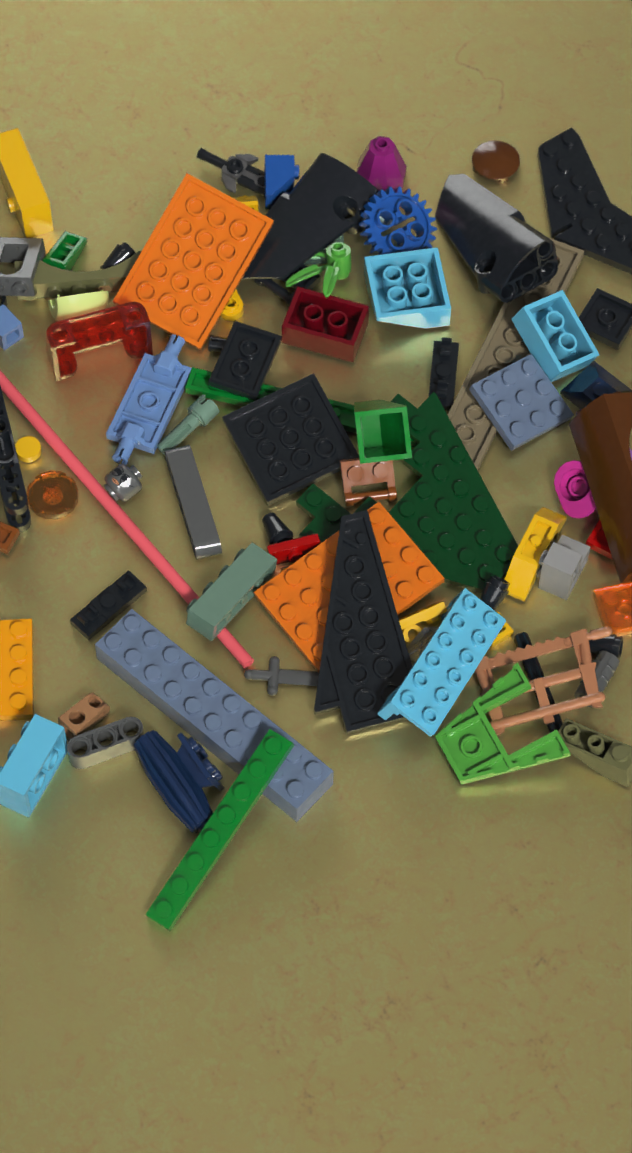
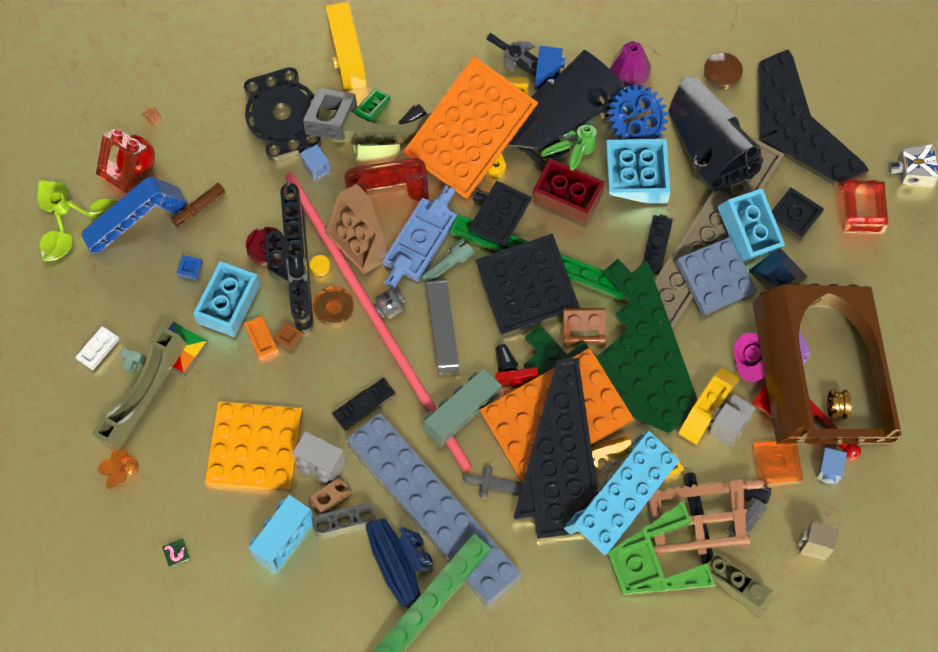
camera: 10 degrees right, 5 degrees up
green slope [354,400,412,464] -> none
black cone [480,574,510,610] -> none
none -> light grey brick [292,431,347,485]
none -> medium nougat slope [325,184,387,274]

